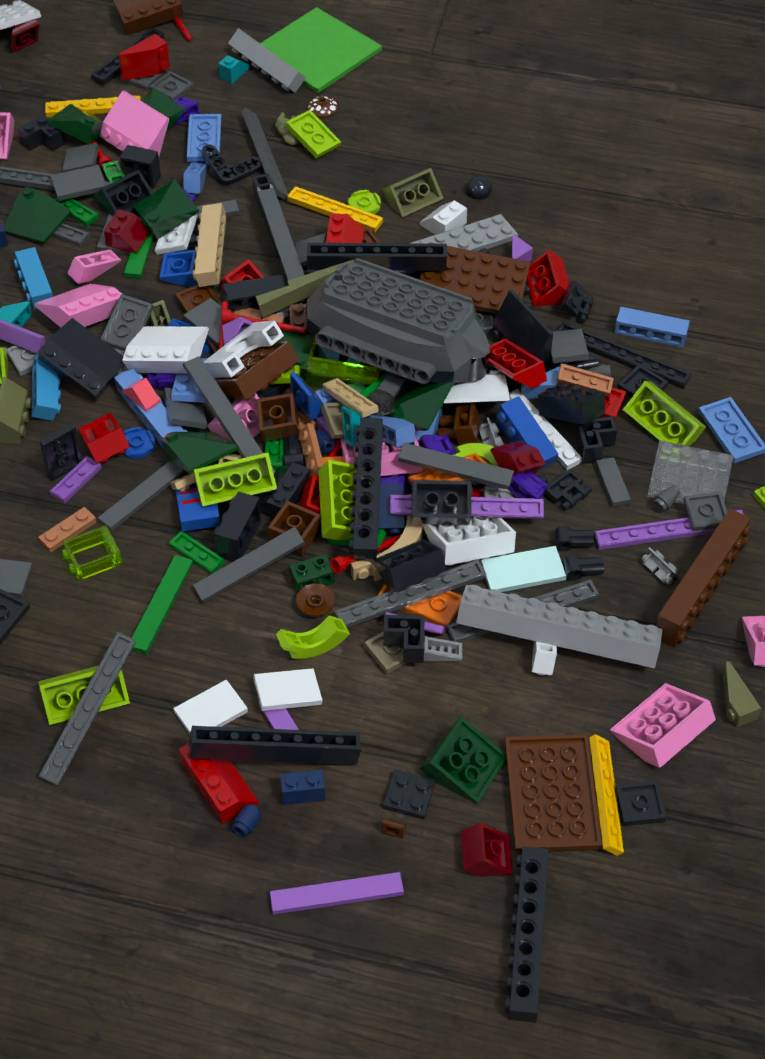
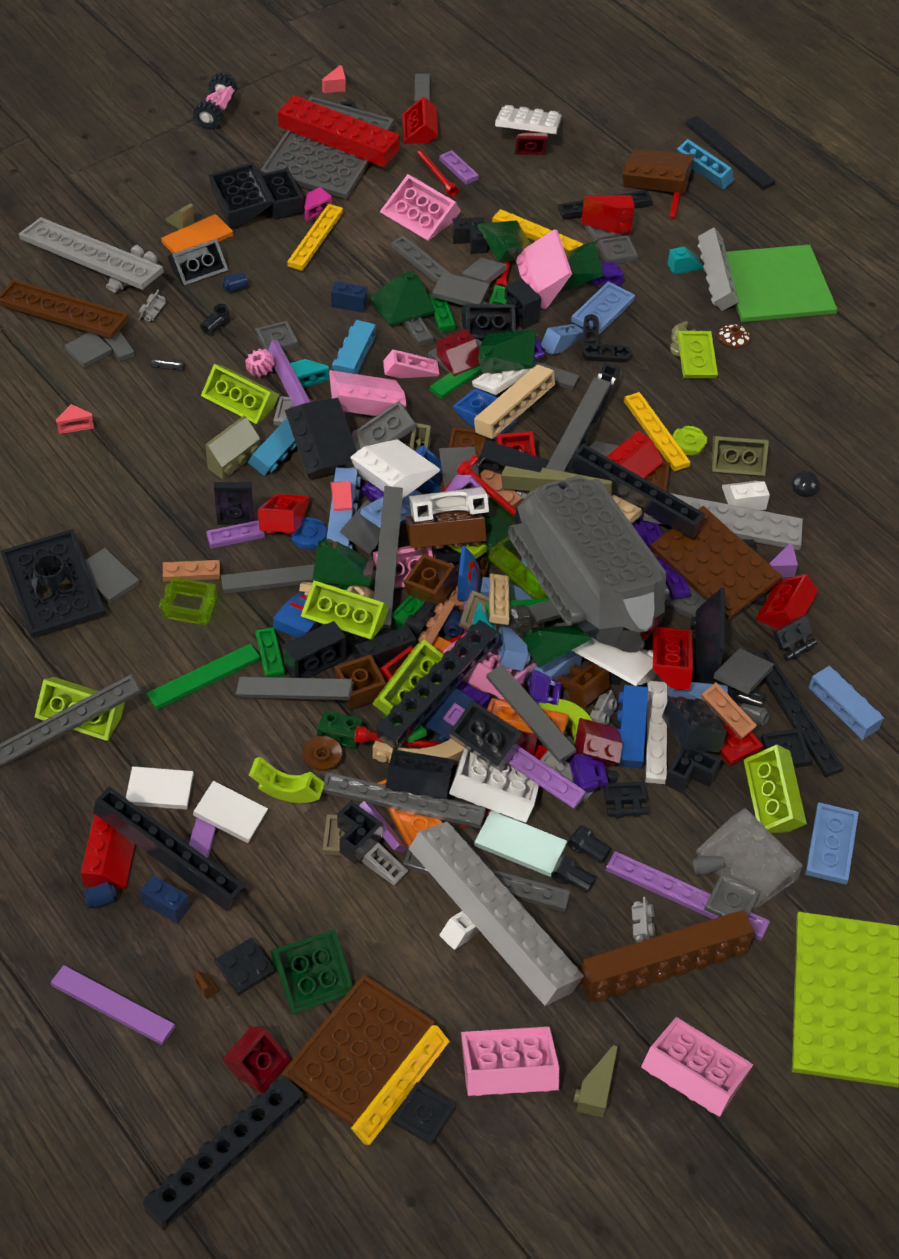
camera: 35 degrees right, 0 degrees up
dark grey tile [242,108,288,200] -> none
dark grey tile [595,457,631,507] -> none

